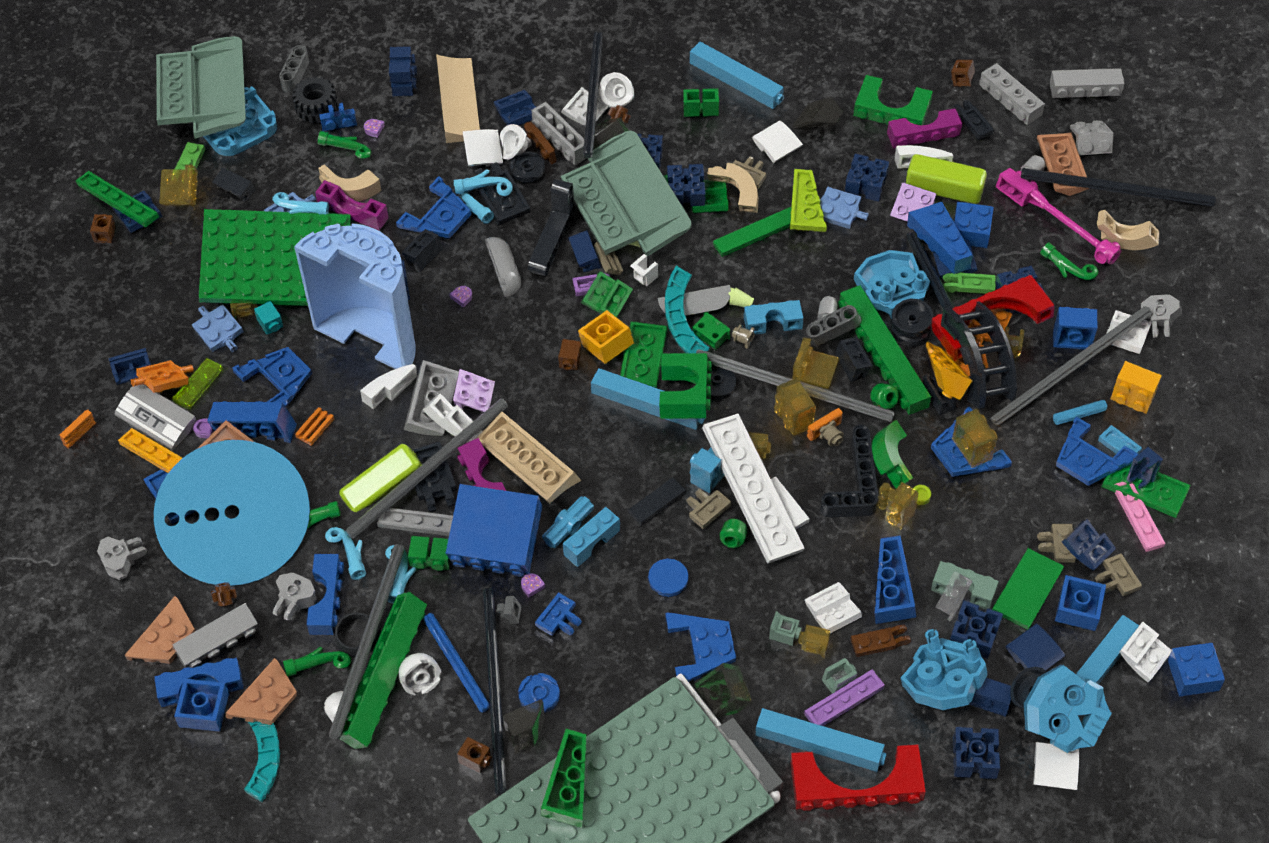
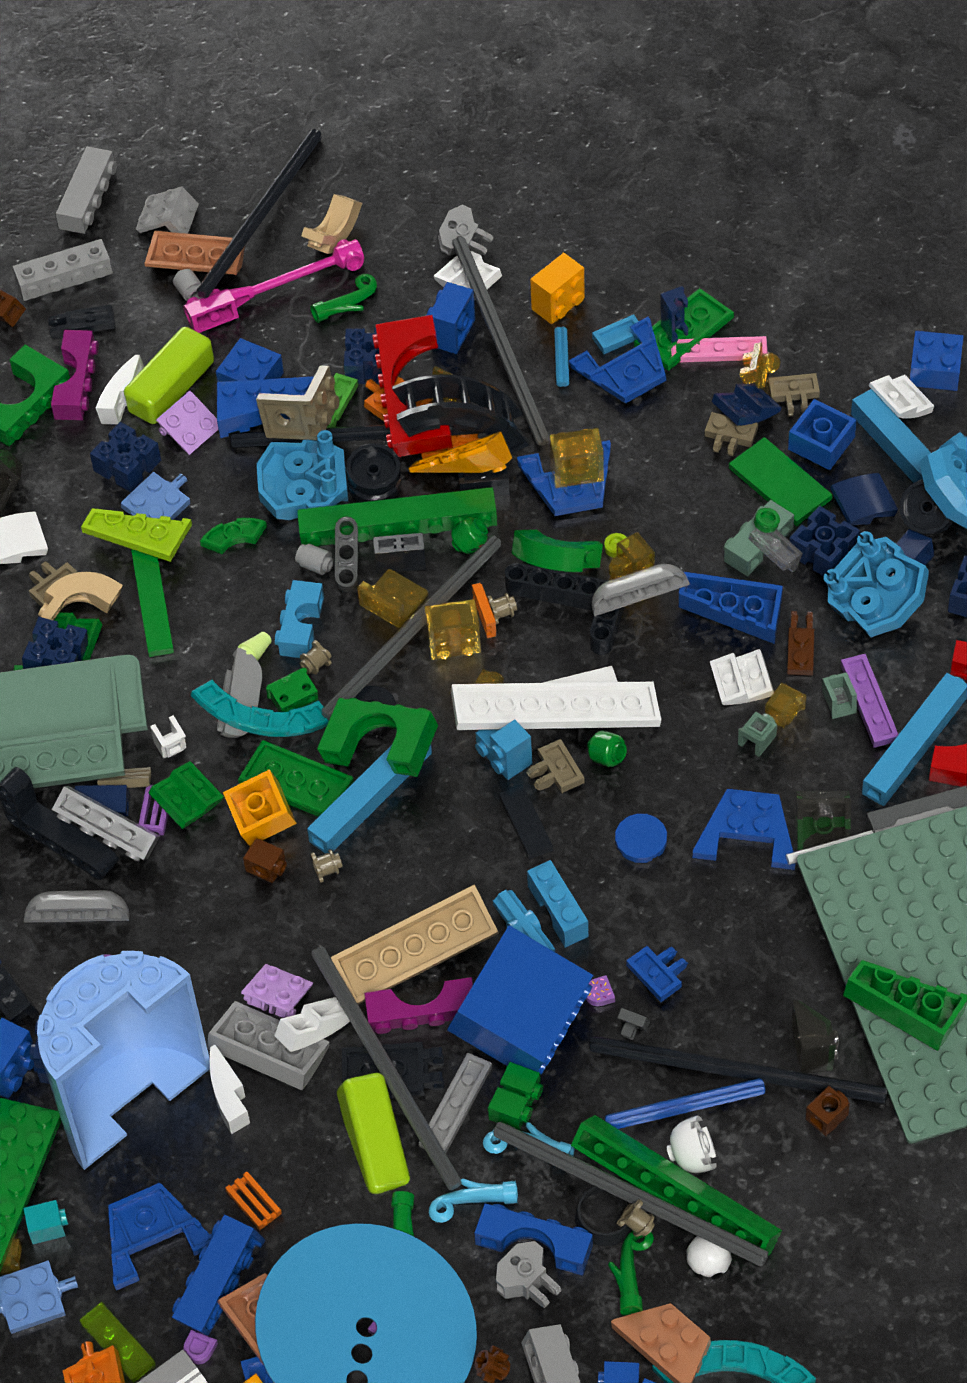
camera: 70 degrees left, 0 degrees up
blue tile [519,673,560,714] -> none
none -> light grey brick [52,786,160,861]
none -> green tile [200,518,267,554]
none -> dark tan bracket [256,366,339,440]
none -> dark tan brick [310,849,343,883]
none -> light grey brick [592,564,690,616]
none -> dark tan brick [617,1199,655,1237]
none -> clear yellow hips [740,342,780,389]
none -> green tile [754,508,780,533]

